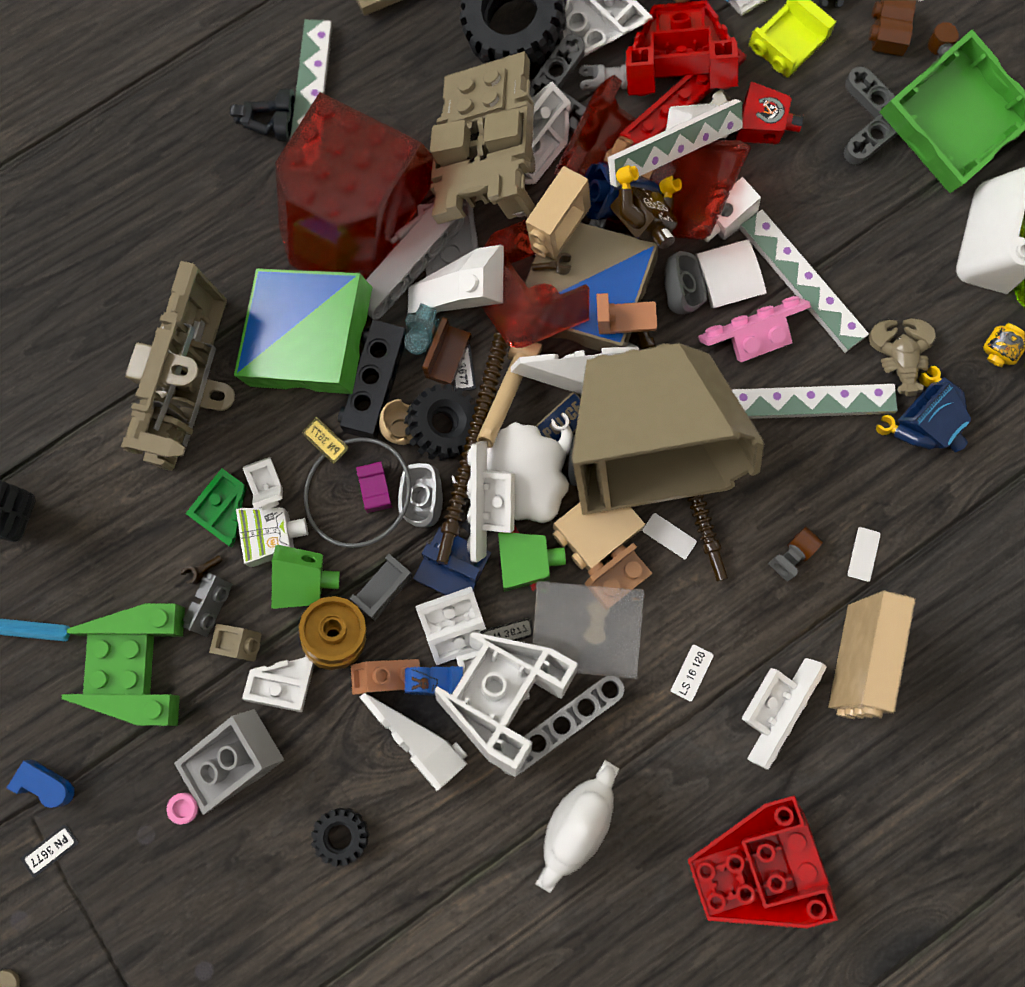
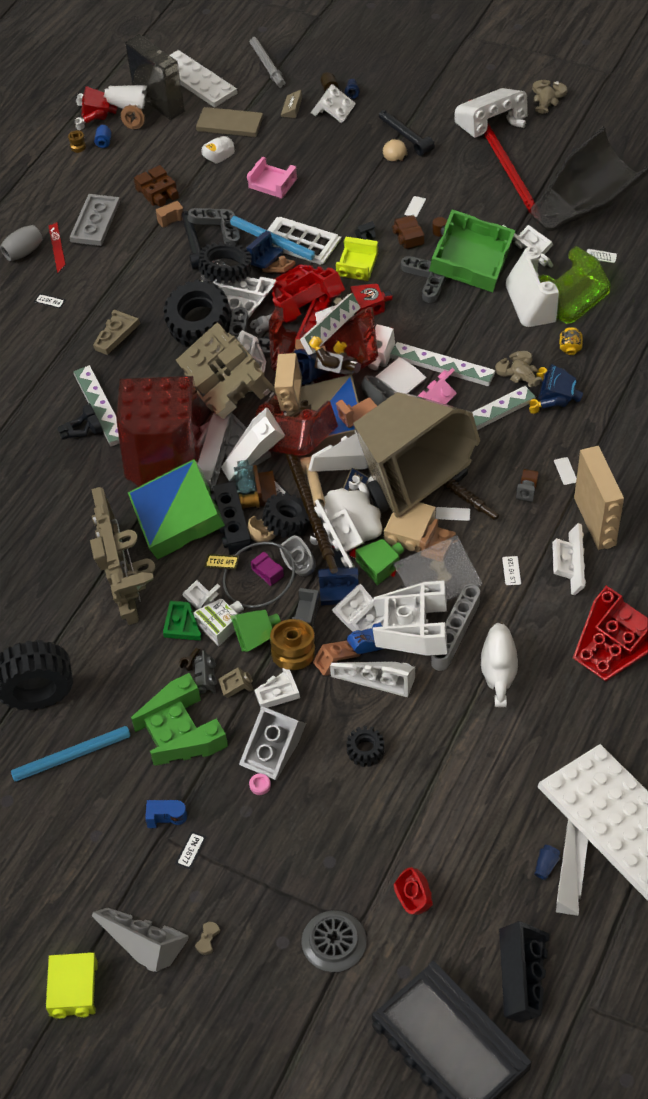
camera: 25 degrees left, 25 degrees down
none -> pearl gold bush [239,491,260,510]

